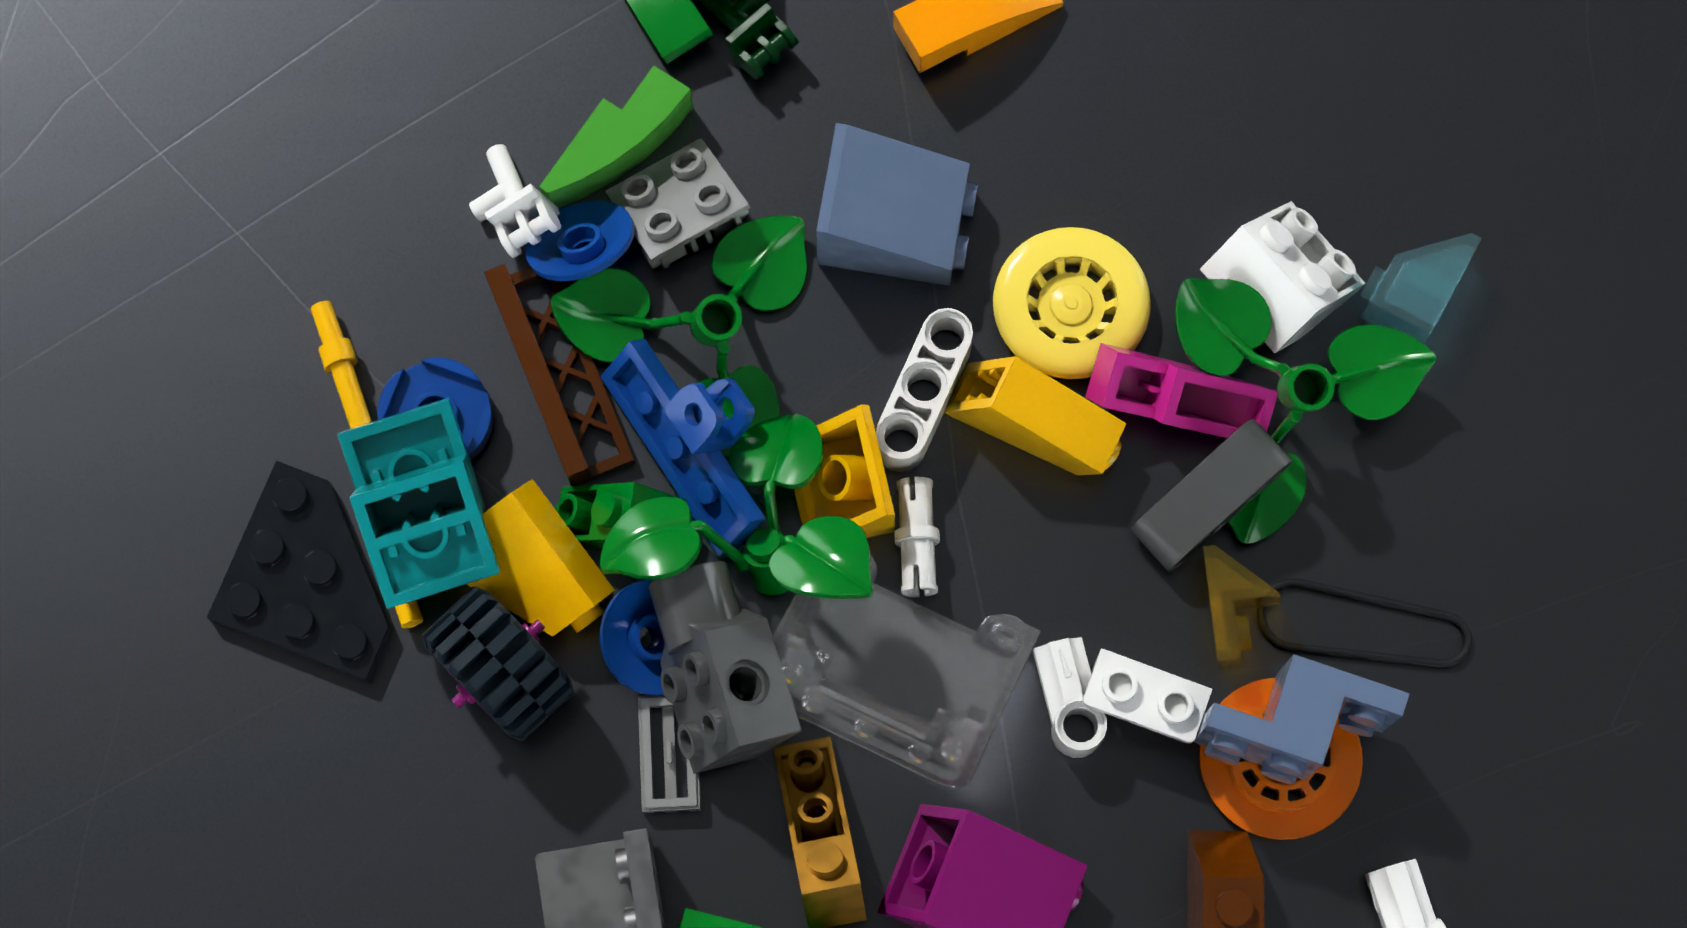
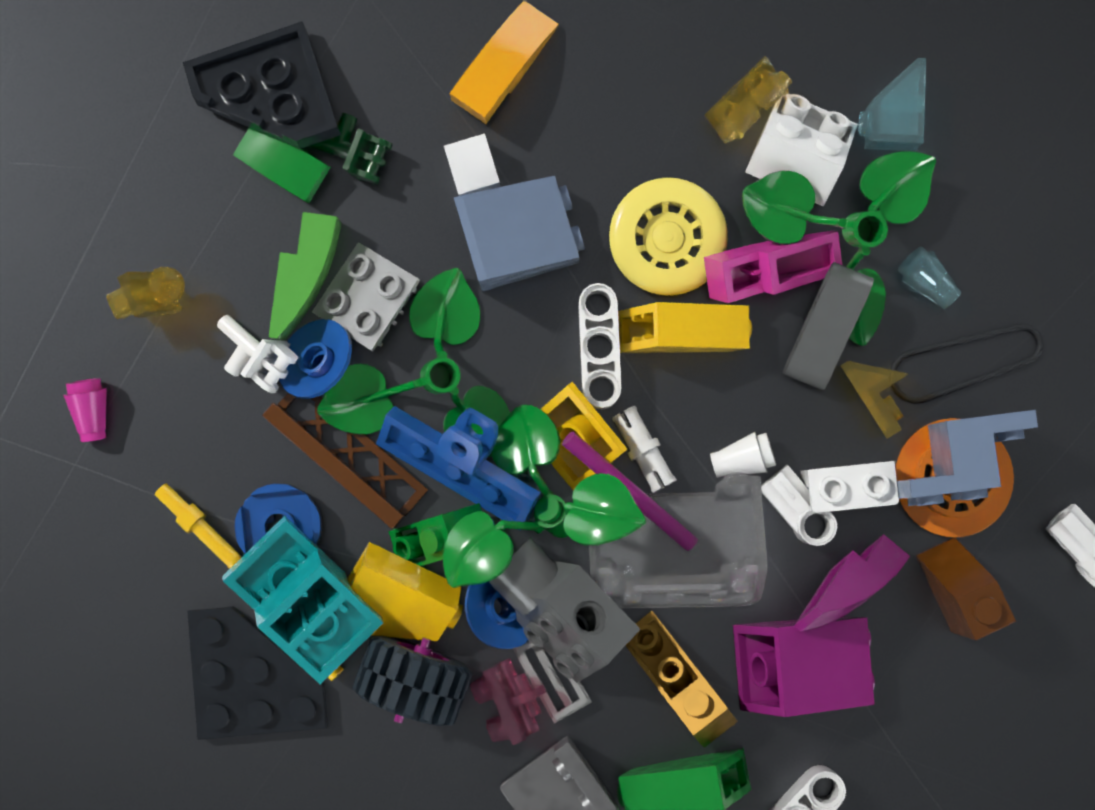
camera: 25 degrees left, 10 degrees up
none -> dark pink cone [63,378,107,442]
none -> clear yellow hips [106,267,185,319]
none -> white brick [444,134,500,196]
none -> clear pink hips [470,658,547,745]
none -> magenta bar [562,432,698,551]
none -> clear yellow hinge [705,56,792,144]
none -> white cone [710,432,776,478]
none -> magenta slope [794,534,910,631]
none -> clear light blue cone [898,247,961,309]

